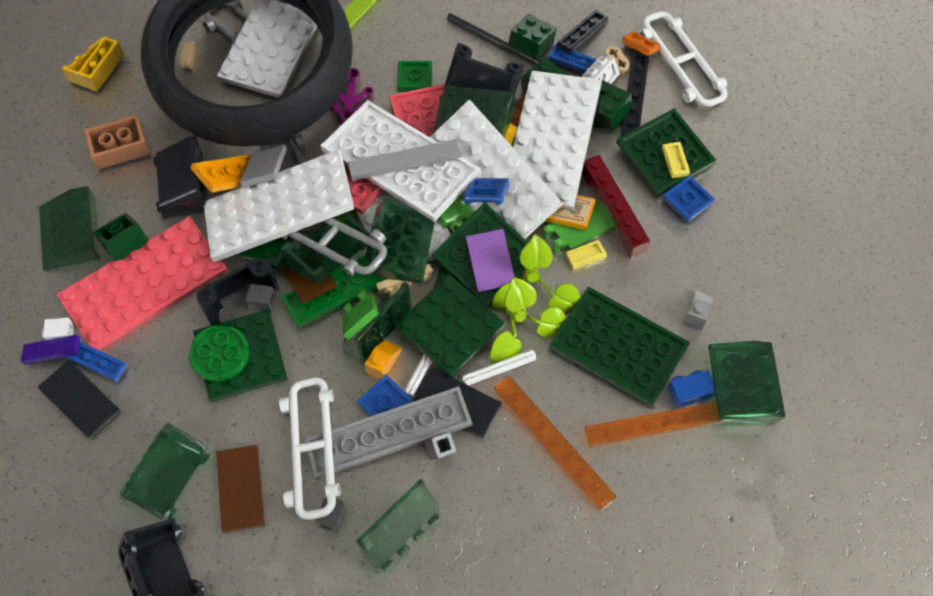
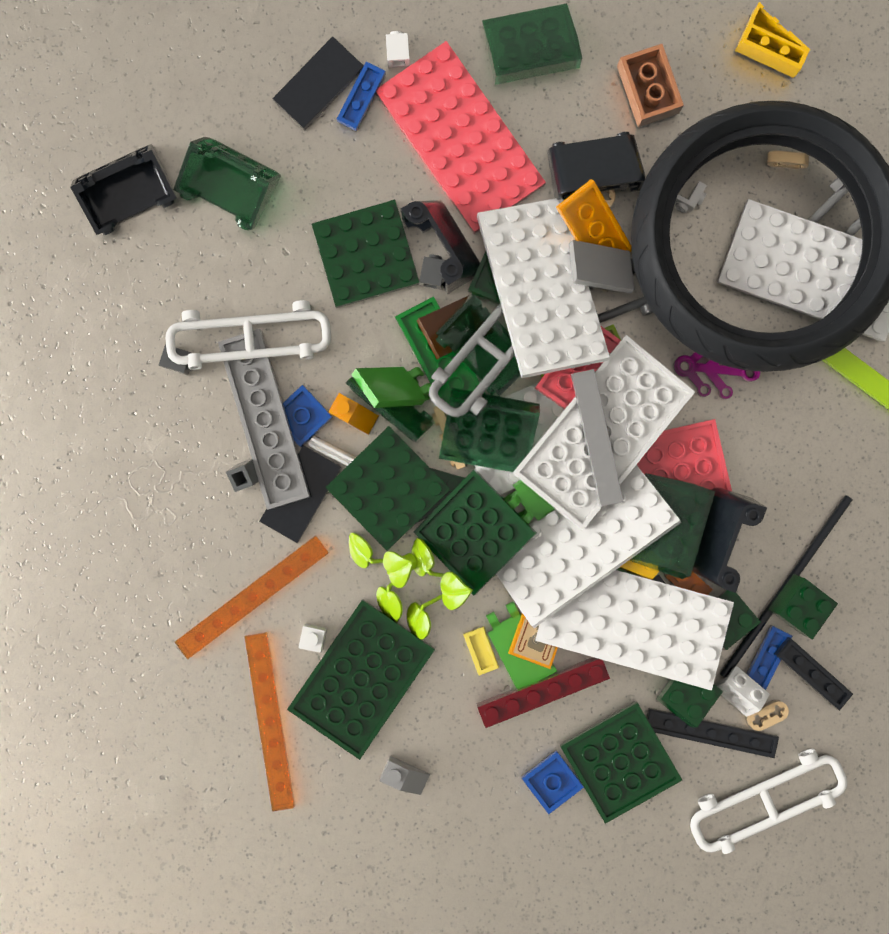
camera: 90 degrees right, 25 degrees up
dark purple tile [21,334,81,365] -> none
dark green brick [93,212,149,261] -> none
green tile [189,325,250,382] -> none
reddish brown tile [216,445,265,533] -> none
clear green slope [356,479,440,574] -> none
green tile [397,61,432,92] -> none
white axle [462,349,536,386] -> none
blue plate [464,178,509,204] -> none
medium lavender tile [466,229,514,293] -> none
orange plate [622,31,660,56] -> none
light yellow tile [662,142,690,178] -> none
blue brick [667,370,717,410] -> none
clear green slope [708,340,786,426] -> none
none -> white brick [299,624,327,652]

